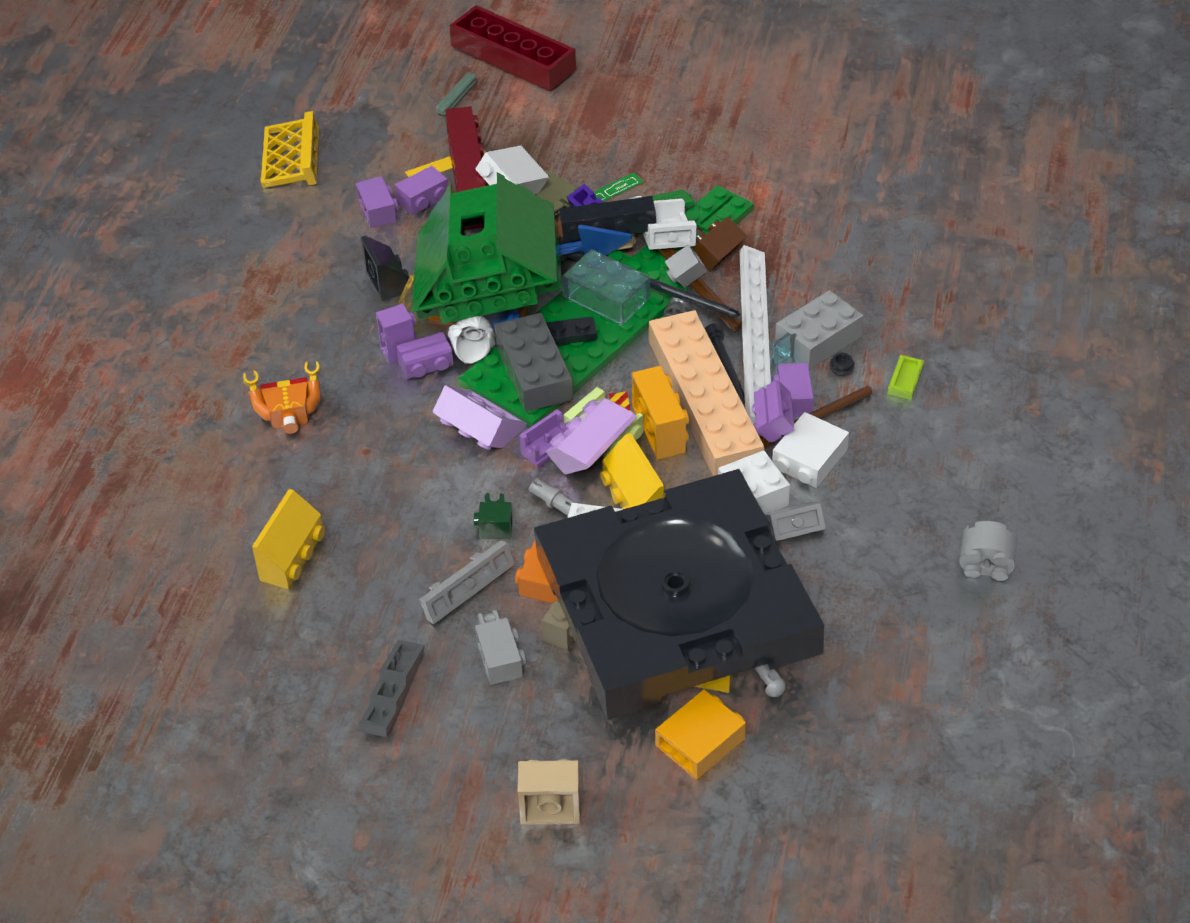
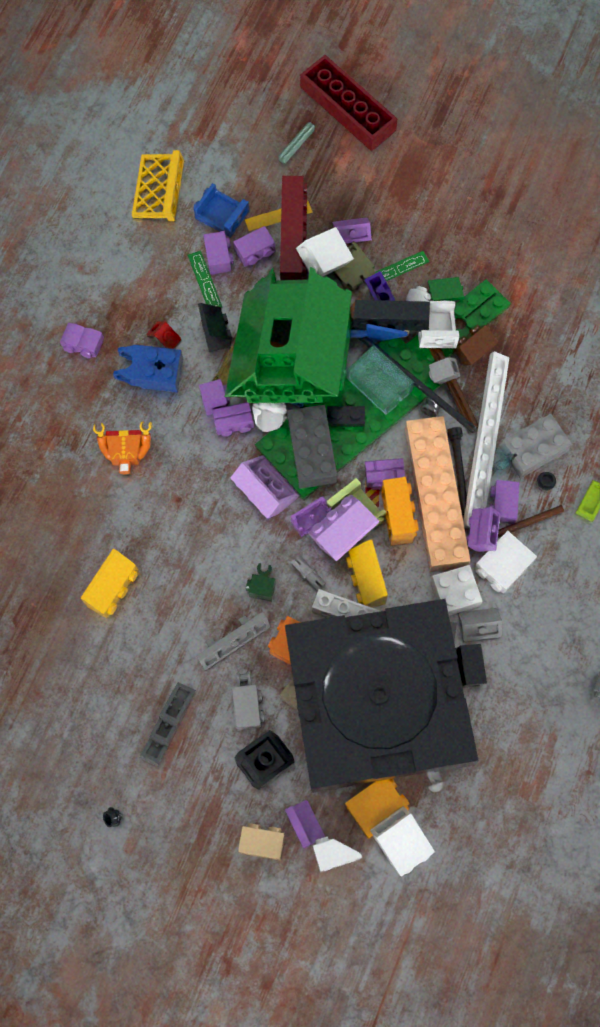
camera: 10 degrees right, 25 degrees up
none -> medium lavender brick [60,323,104,358]
none -> black plate [103,807,122,828]
none -> blue brick [113,345,183,393]
none -> red bracket [146,321,181,349]
none -> green sticker [187,250,223,308]
none -> blue panel [193,183,250,238]
none -> black slope [234,730,295,790]
none -> medium lavender panel [285,800,325,849]
none -> white slope [313,836,362,873]
none -> medium lavender panel [332,218,372,244]
none -> medium lavender brick [364,458,405,490]
none -> white brick [370,806,435,876]
none -> black hinge [456,644,487,688]

